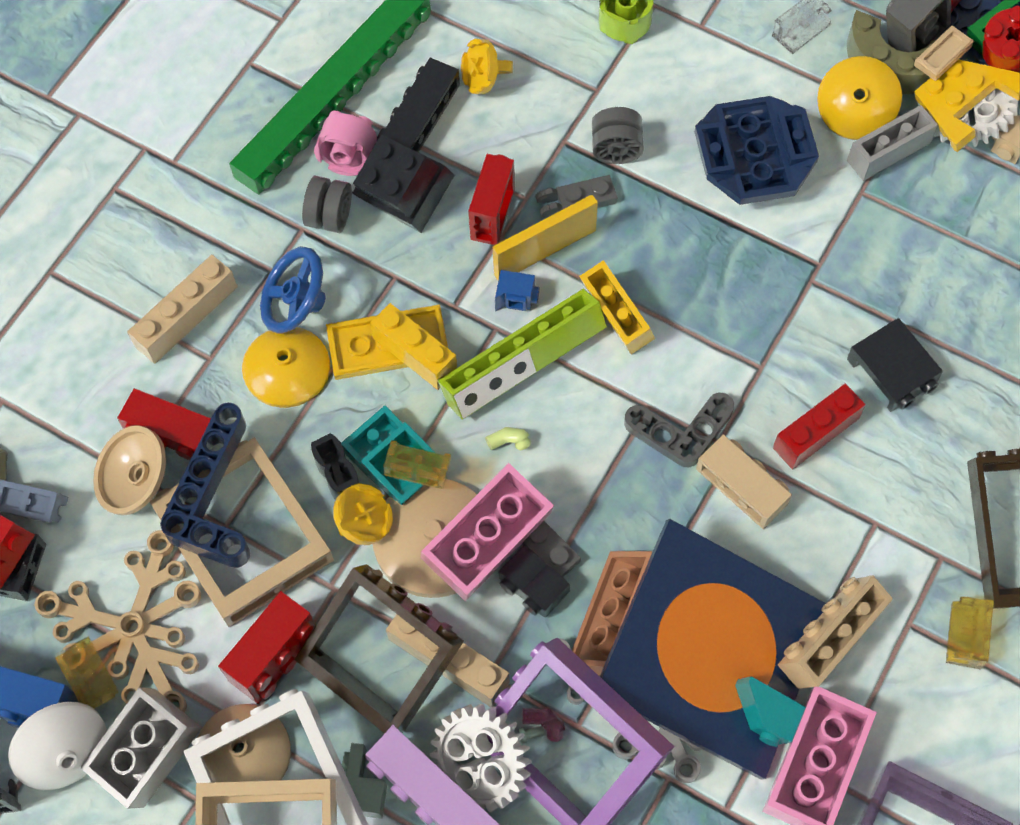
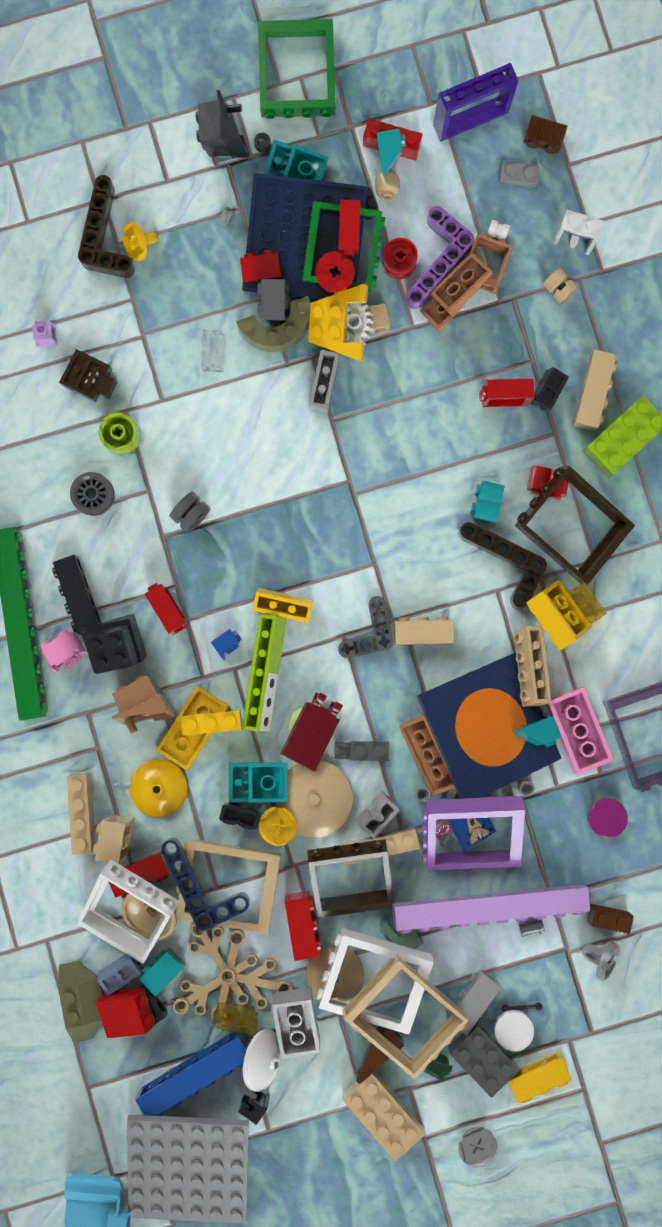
camera: 45 degrees left, 20 degrees up
blue piece [260,246,326,334] -> none
dark grey wheel [302,175,352,233] -> none
clear yellow hinge [384,440,452,489] -> none
bright pink brick [421,463,554,601] -> none
white gear [430,704,532,812] -> none
yellow tile [461,39,513,94] -> none
yellow tile [493,195,598,280] -> none
black brick [498,545,570,618] -> none
dark grey hinge [535,175,618,218] -> none
dark blue piece [694,96,819,205] -> none
red brick [773,383,866,470] -> none
yellow dish [817,56,902,140] -> none
black panel [847,317,943,412] -> none
tan tile [914,26,974,81] -> none
none -> dark grey wheel [70,472,115,516]
none -> white window [77,859,180,964]
none -> tan brick [93,814,135,864]
none -> medium nougat piece [111,675,176,734]
none -> teal brick [139,948,186,996]
none -> dark red tile [280,693,343,772]
none -> light grey brick [356,791,400,838]
none -> blue tile [448,817,497,850]
none -> dark brown beam [458,522,547,609]
none -> teal brick [470,480,505,525]
none -> yellow brick [526,580,592,650]

